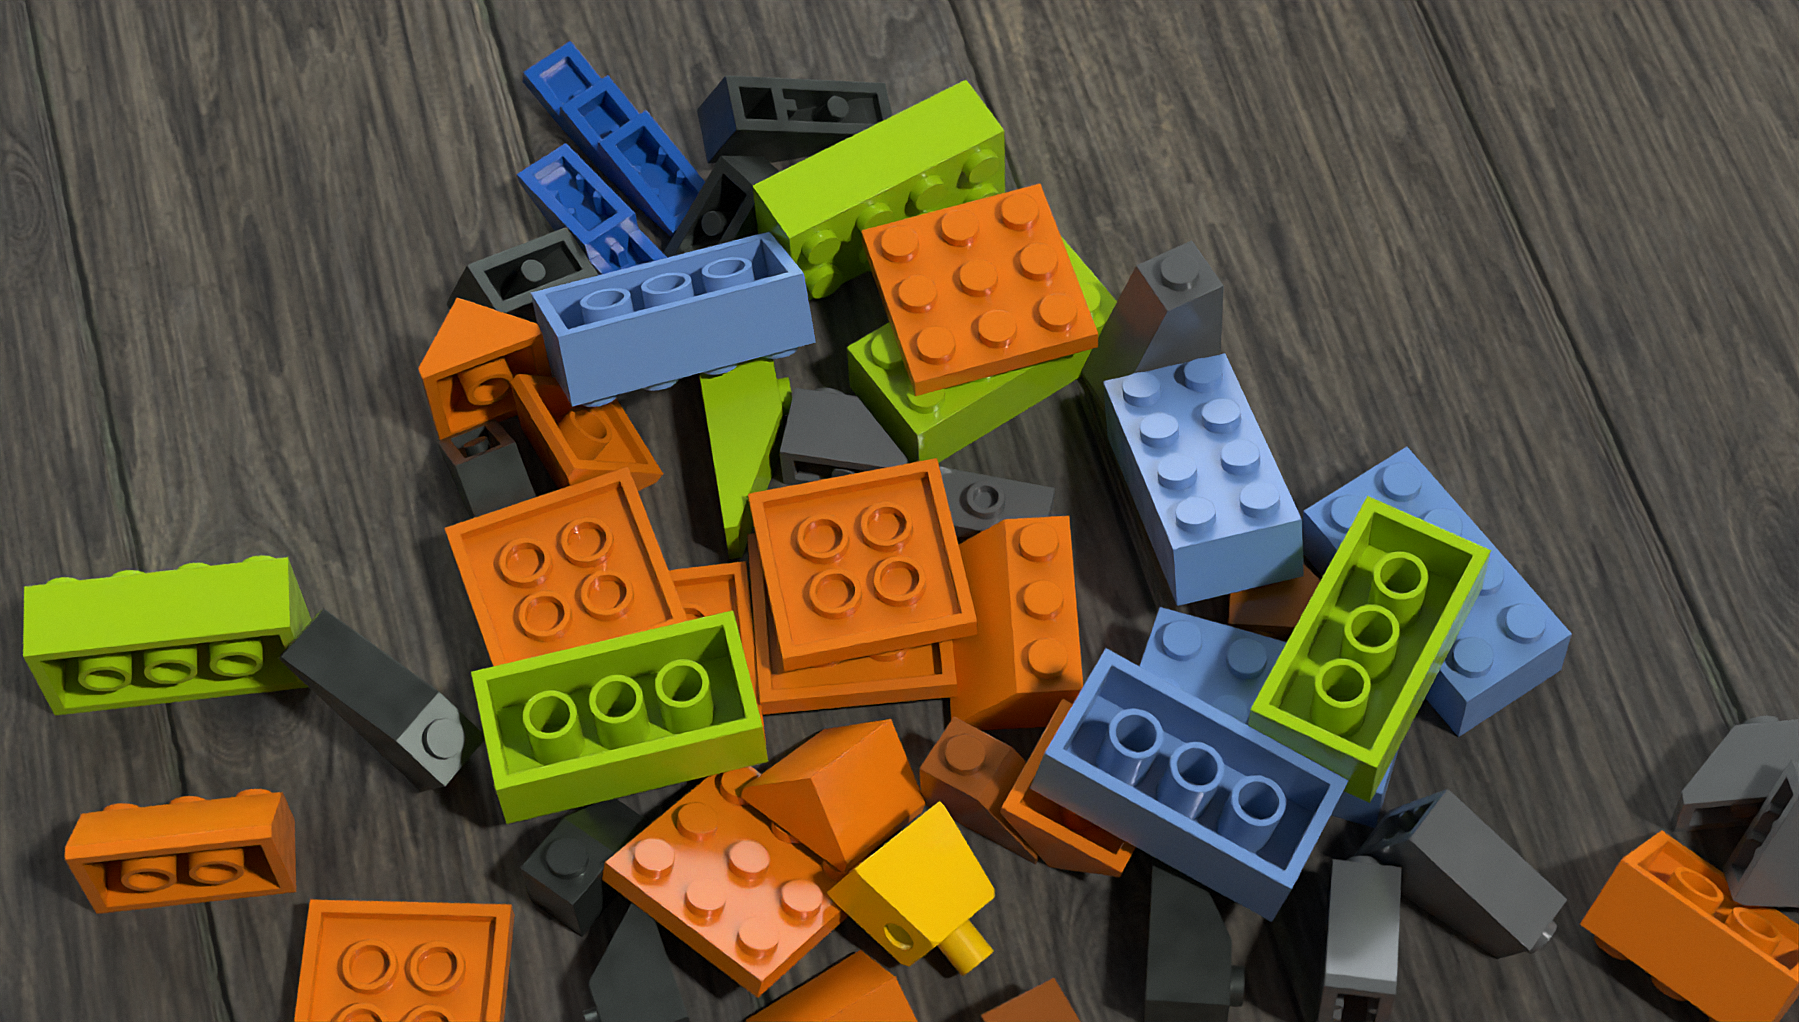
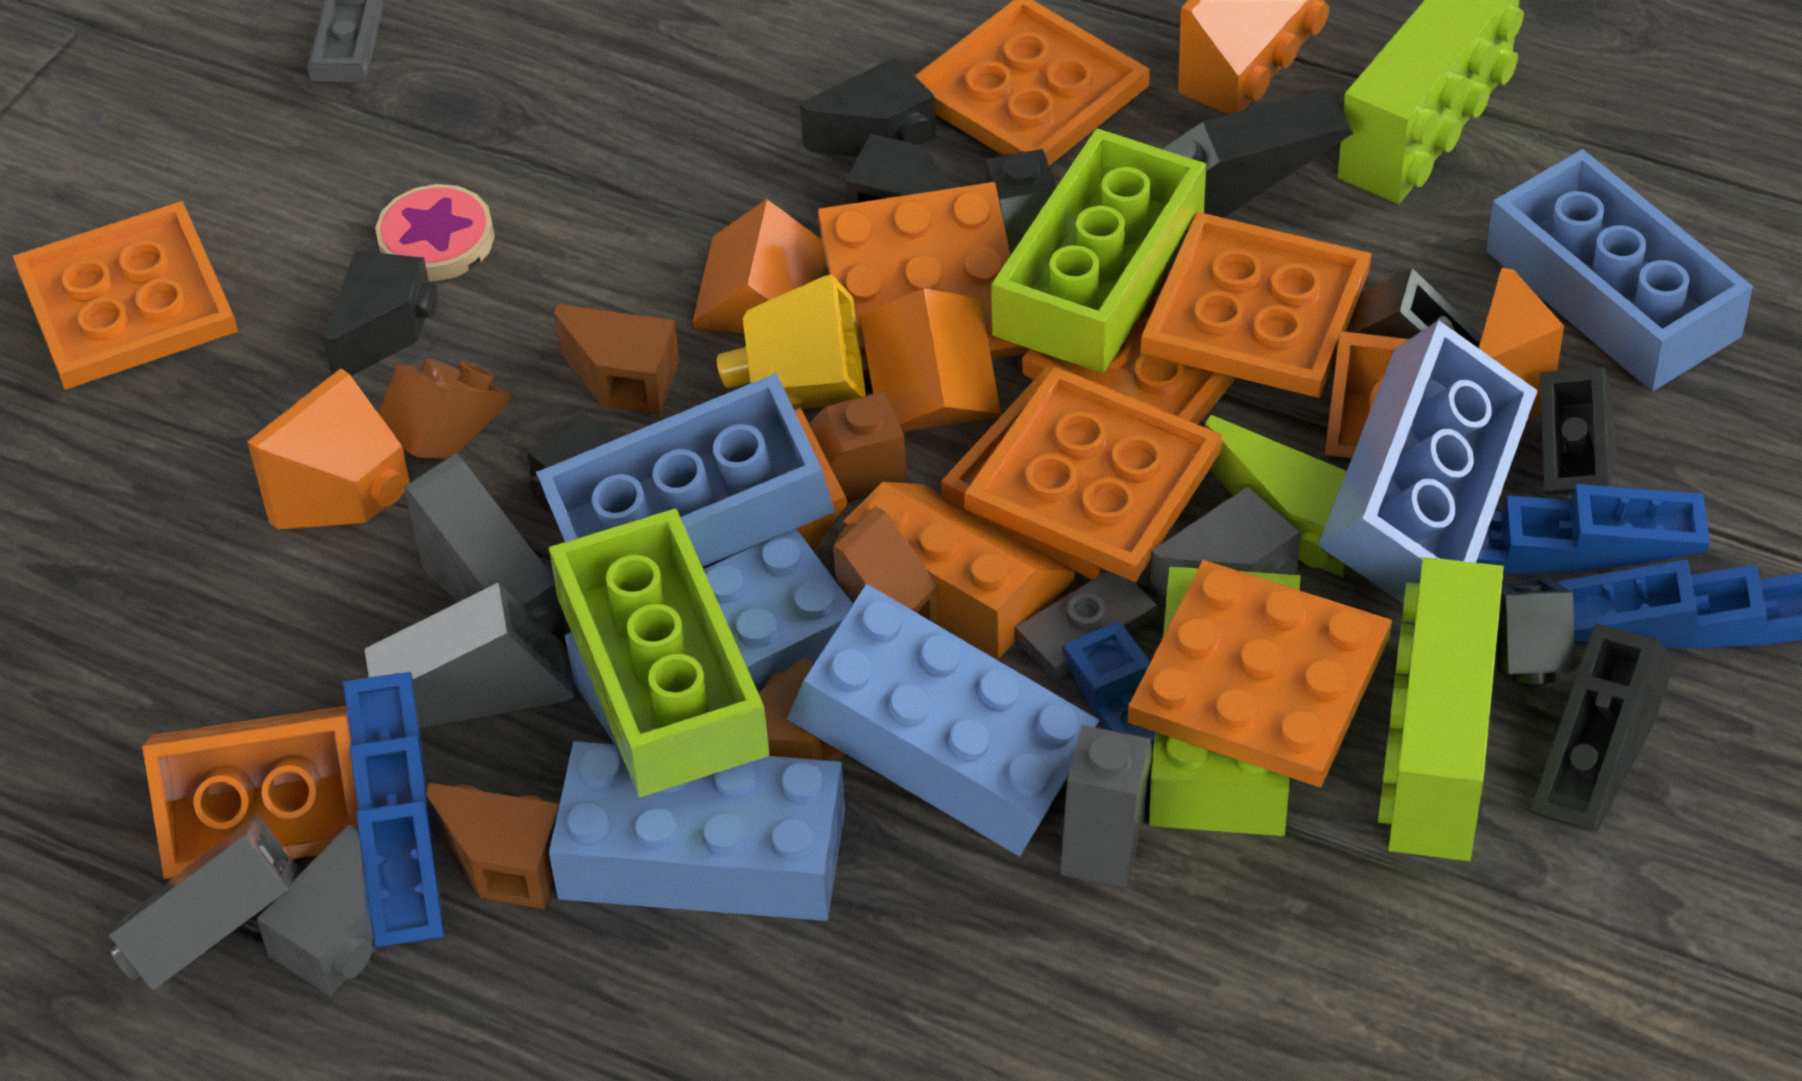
camera: 130 degrees right, 10 degrees down
none -> blue slope [343,671,444,948]
none -> dark orange slope [425,783,560,909]
none -> dark orange slope [833,506,938,625]
none -> blue slope [1062,621,1155,752]
none -> medium blue brick [1486,149,1753,392]

